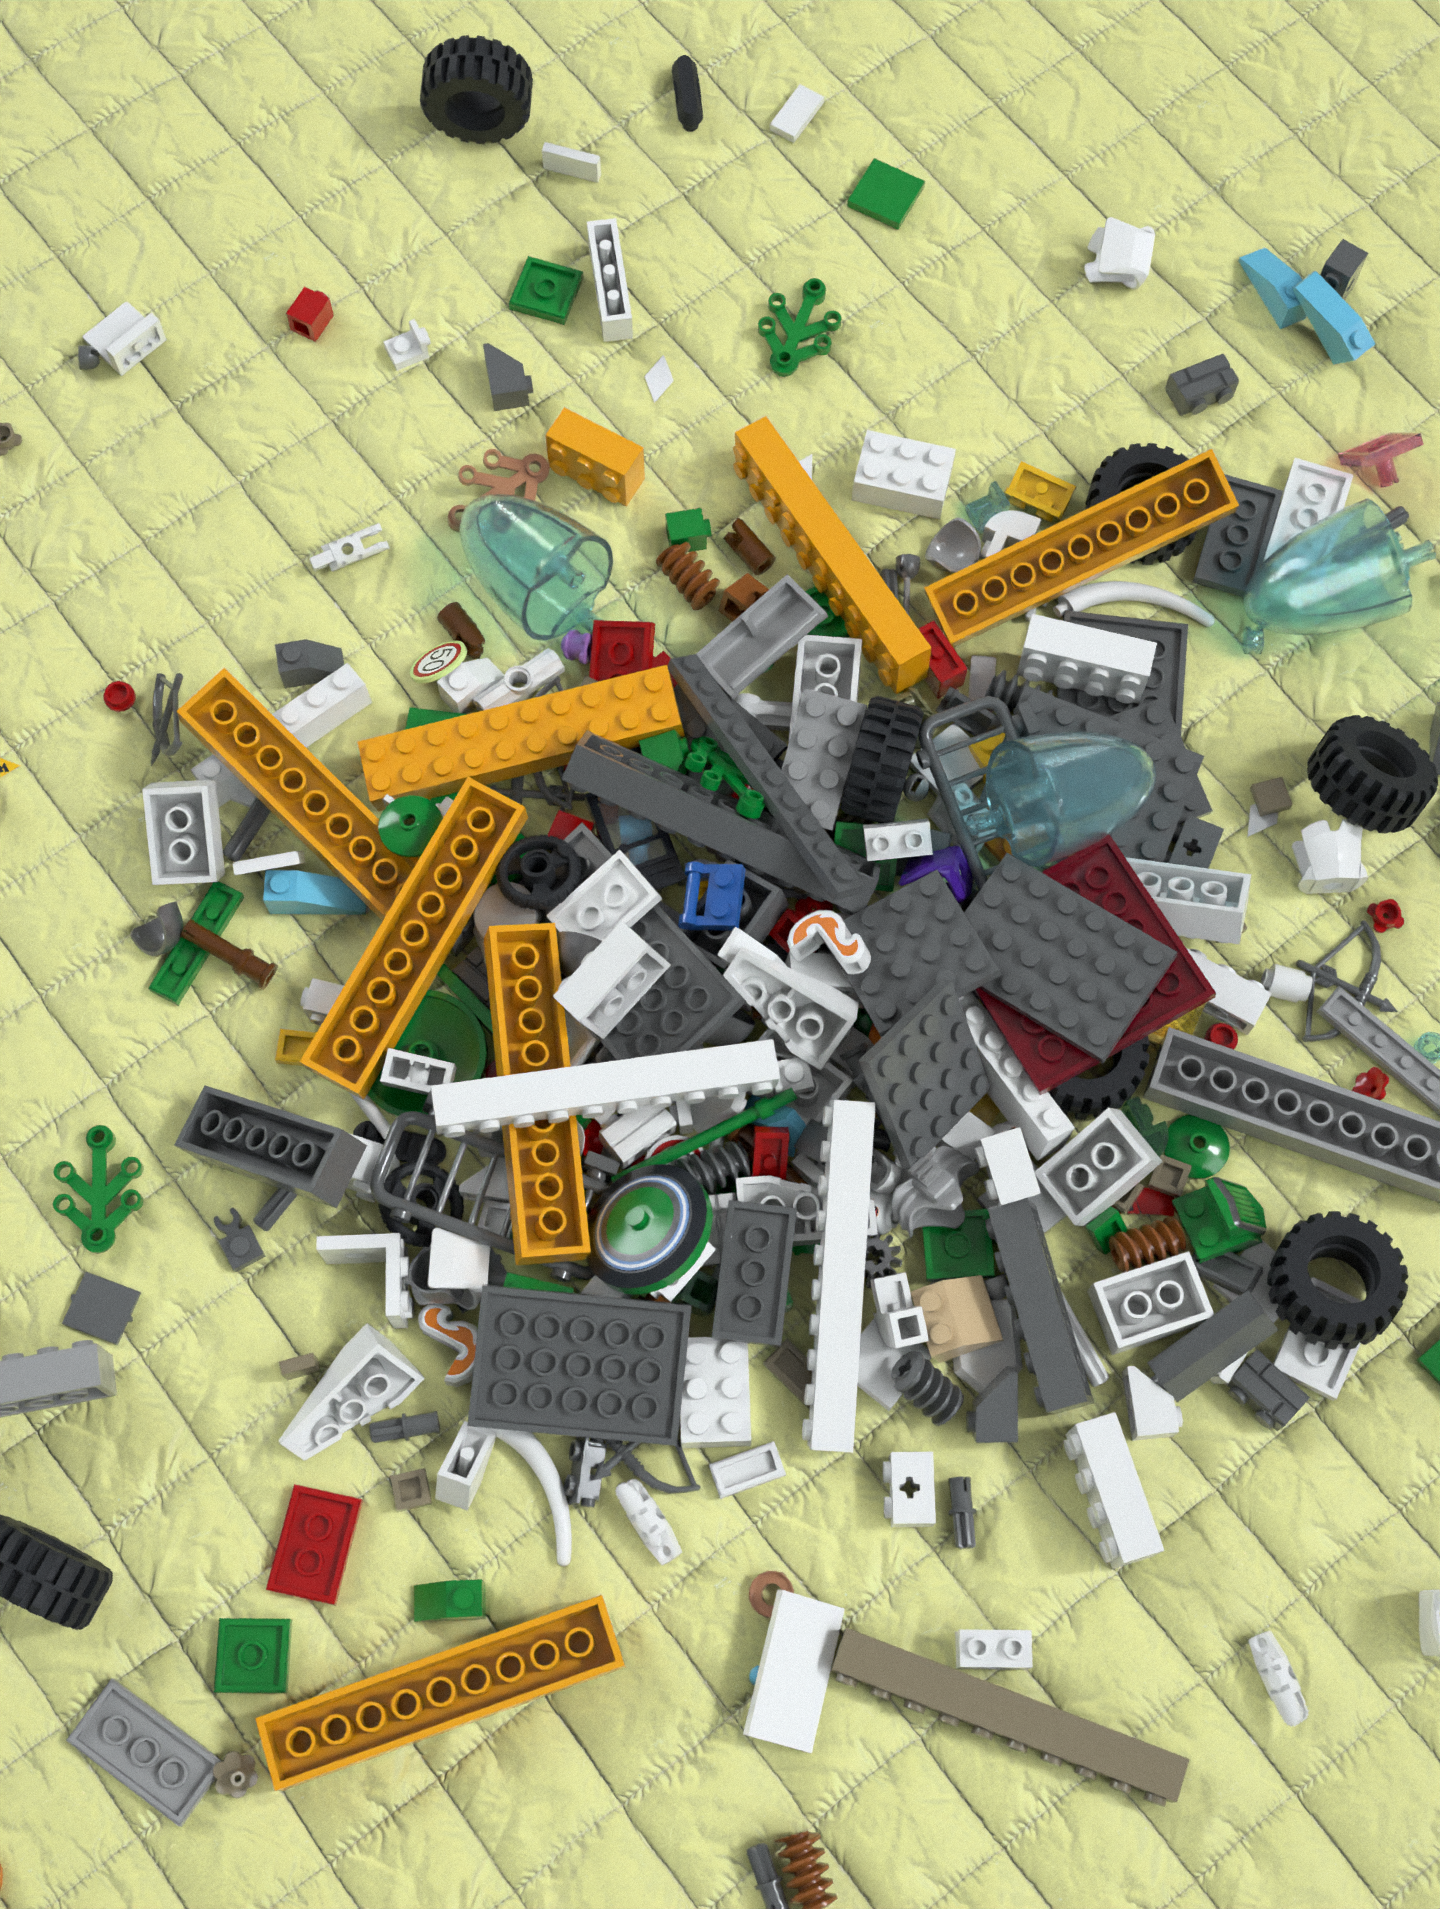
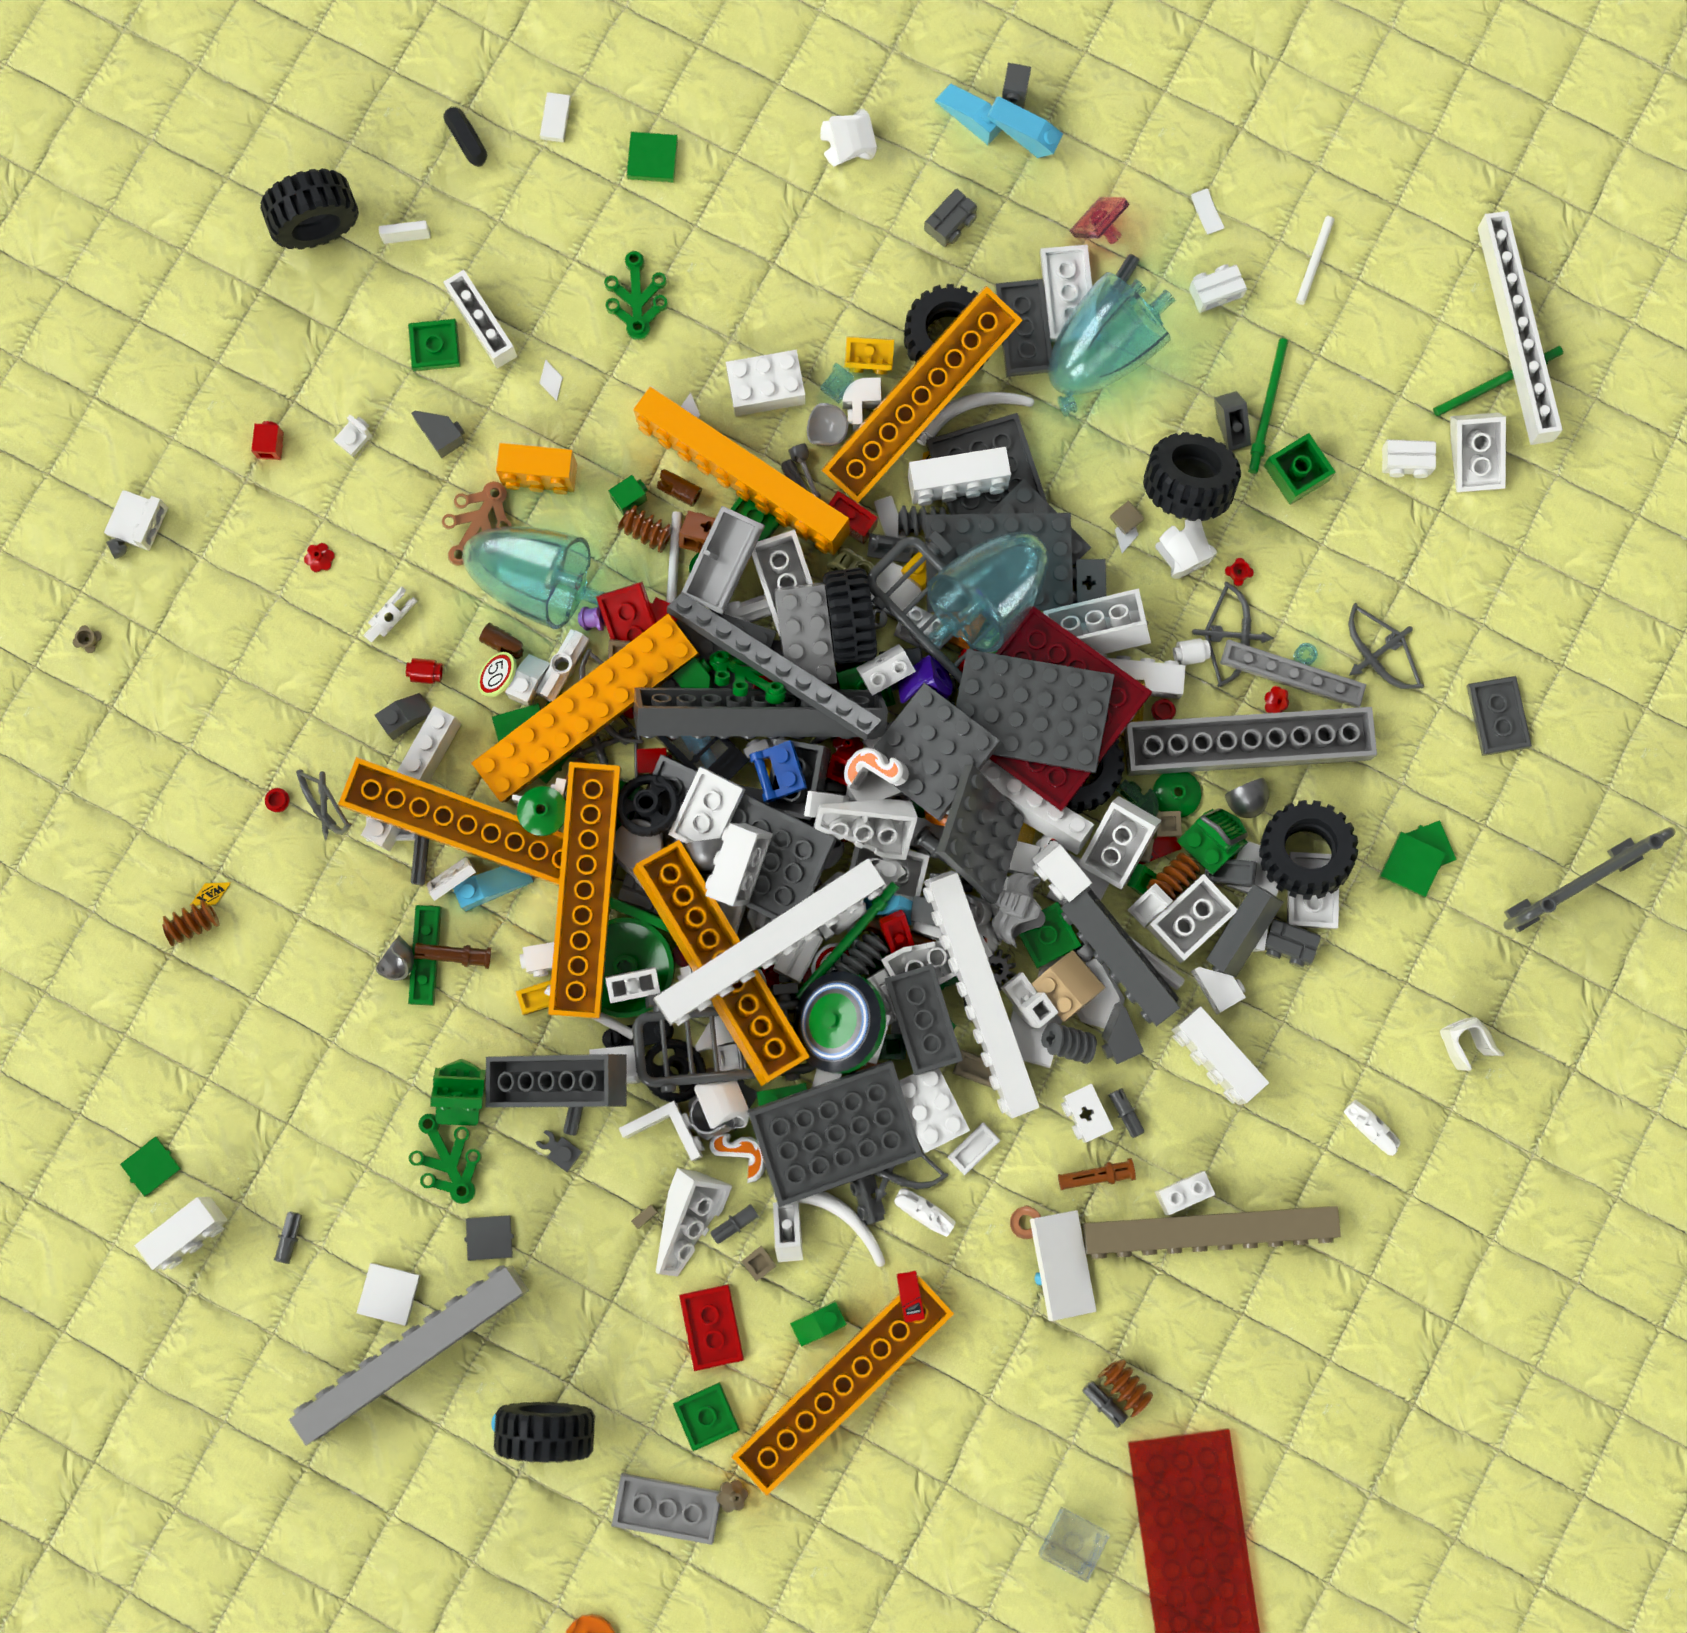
camera: 25 degrees left, 10 degrees up
white brick [142,780,225,885] -> none
none -> red plant [304,543,335,572]
none -> red brick [406,658,443,684]
none -> green piece [430,1059,486,1126]
none -> white bar [666,511,682,603]
none -> red sticker [897,1271,925,1323]
none -> dark orange pin [1058,1158,1136,1190]
none -> white tile [1128,883,1173,928]
none -> flat silver helmet [1225,778,1269,818]

